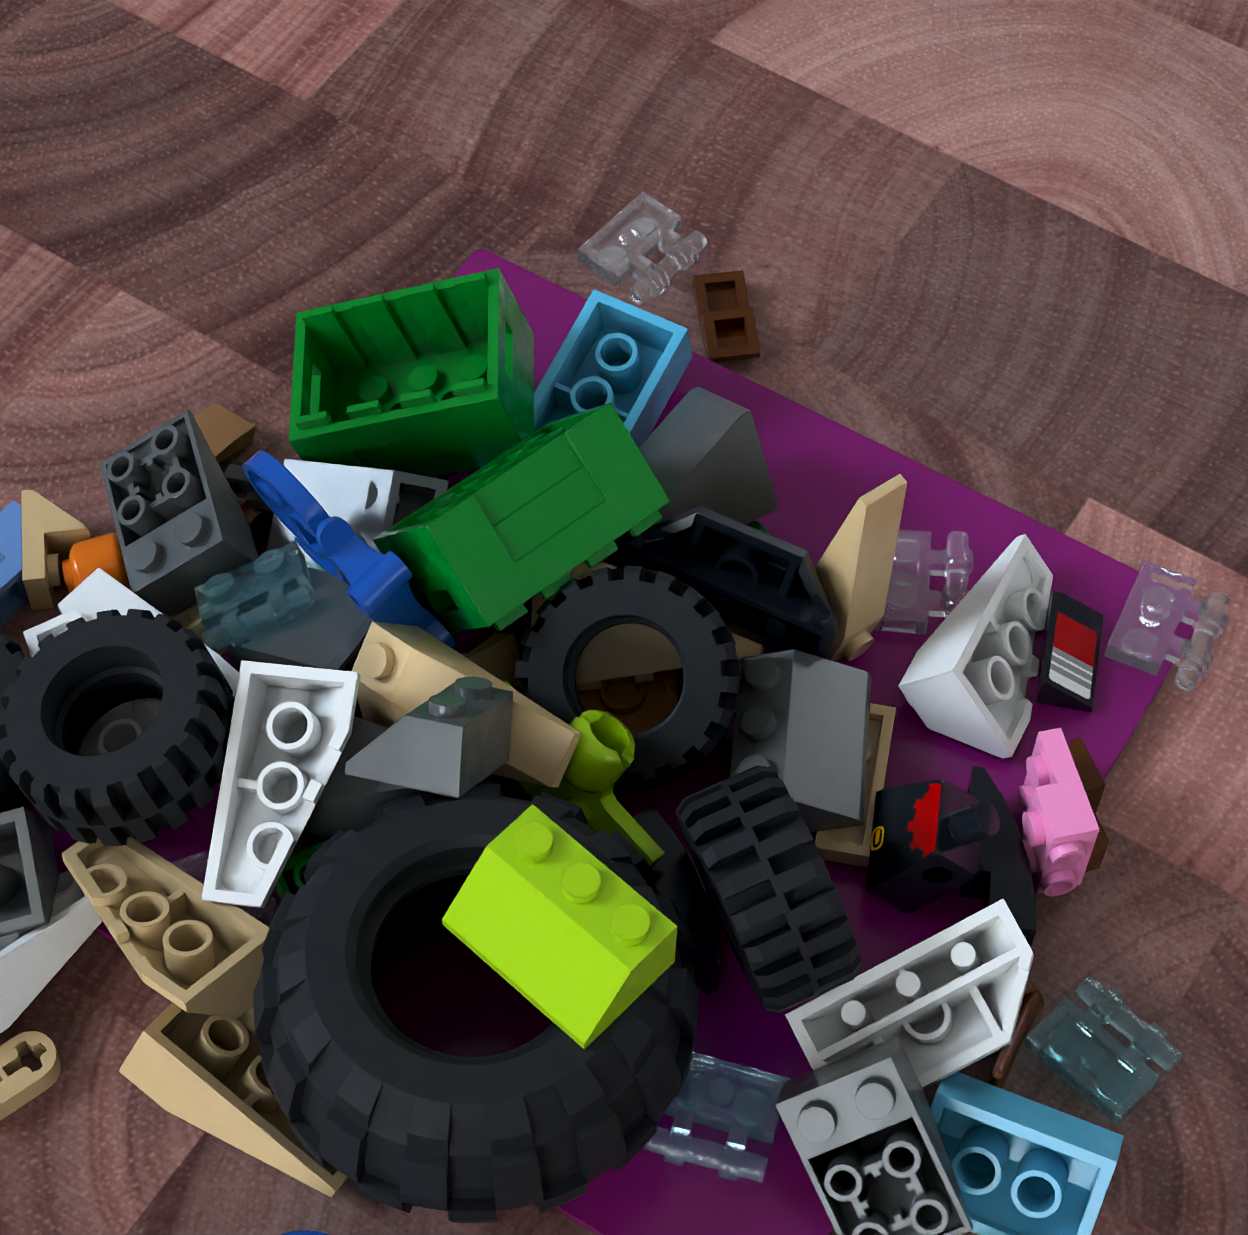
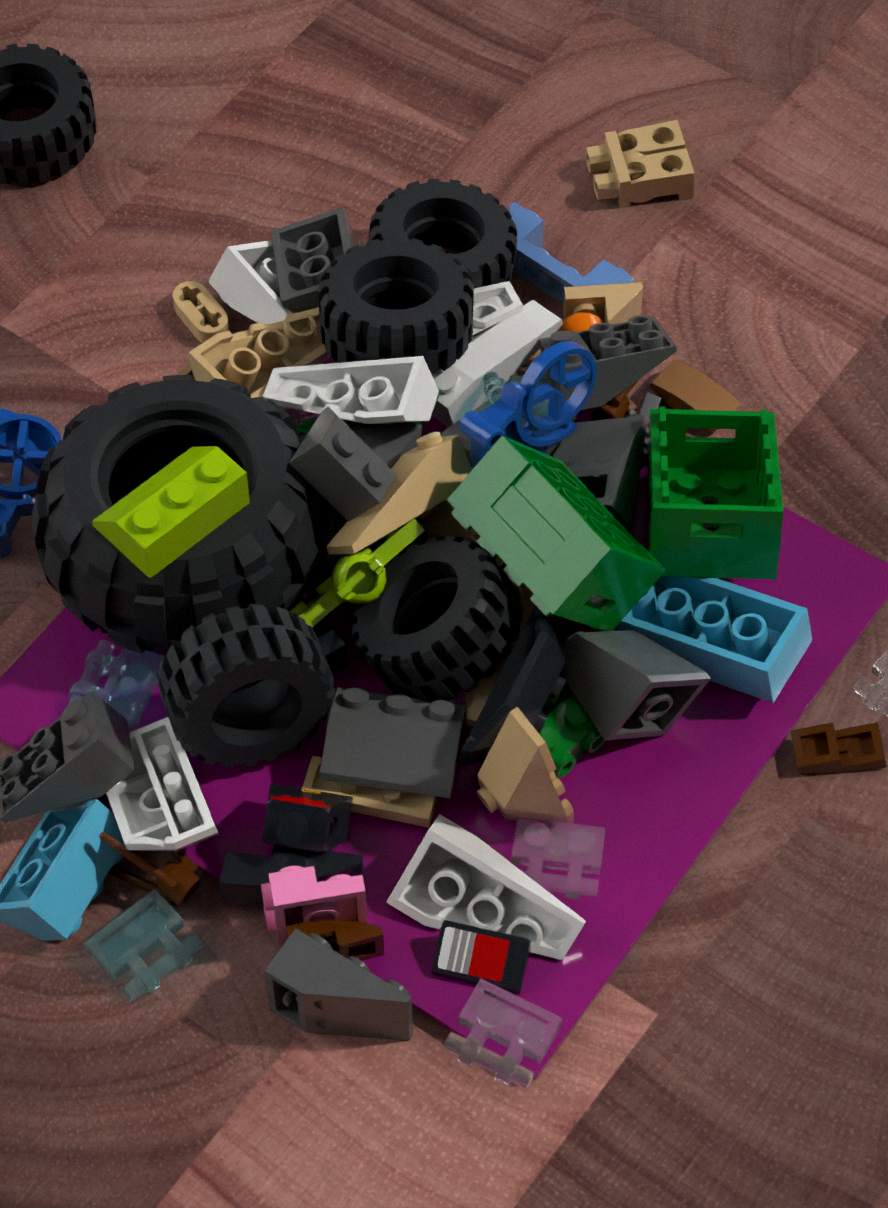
camera: 95 degrees right, 0 degrees up
none -> dark grey slope [264,928,413,1041]

